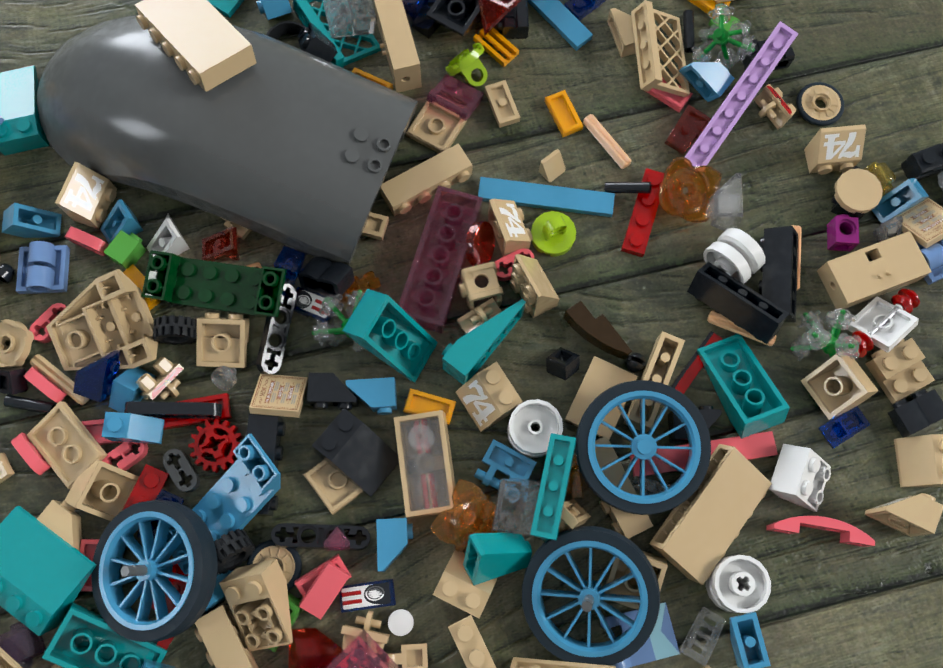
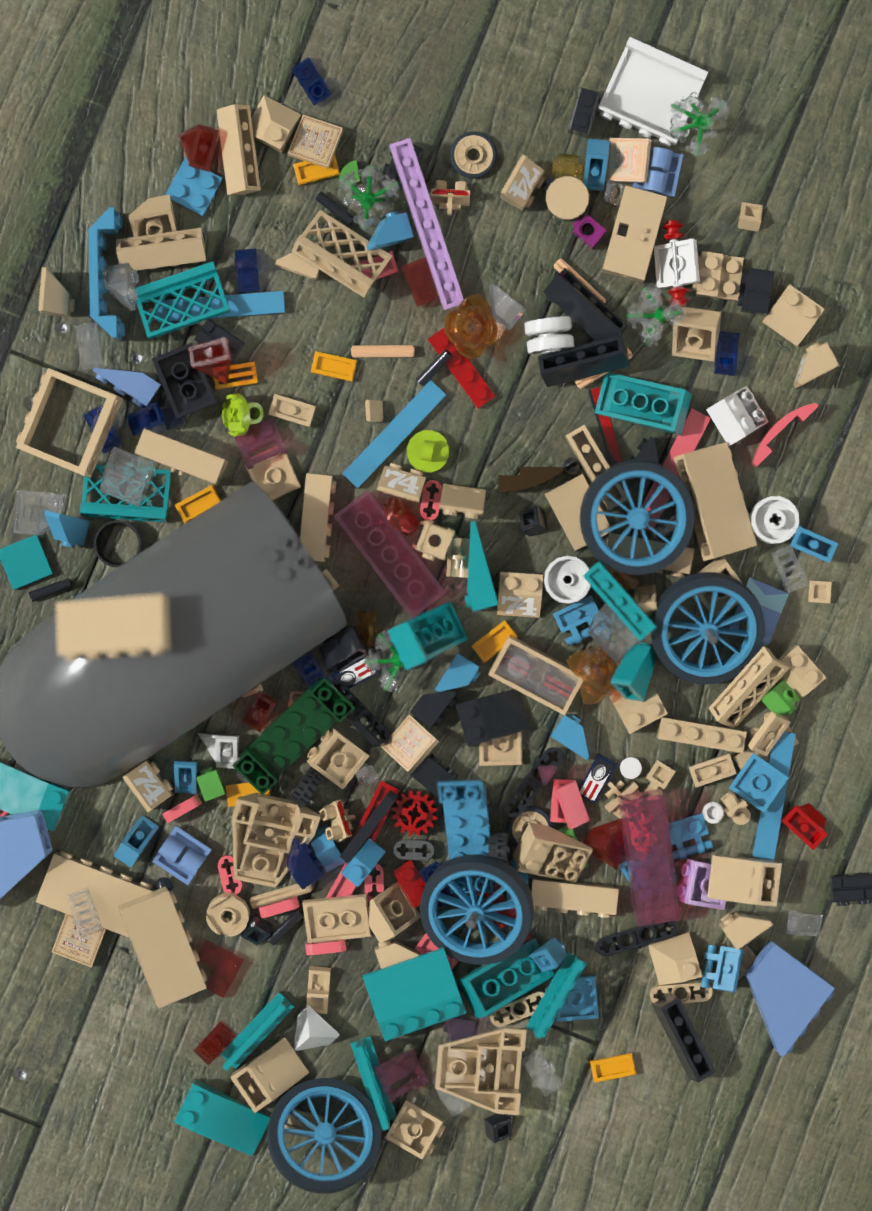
camera: 50 degrees left, 15 degrees up
black slope [298,23,338,62] -> none

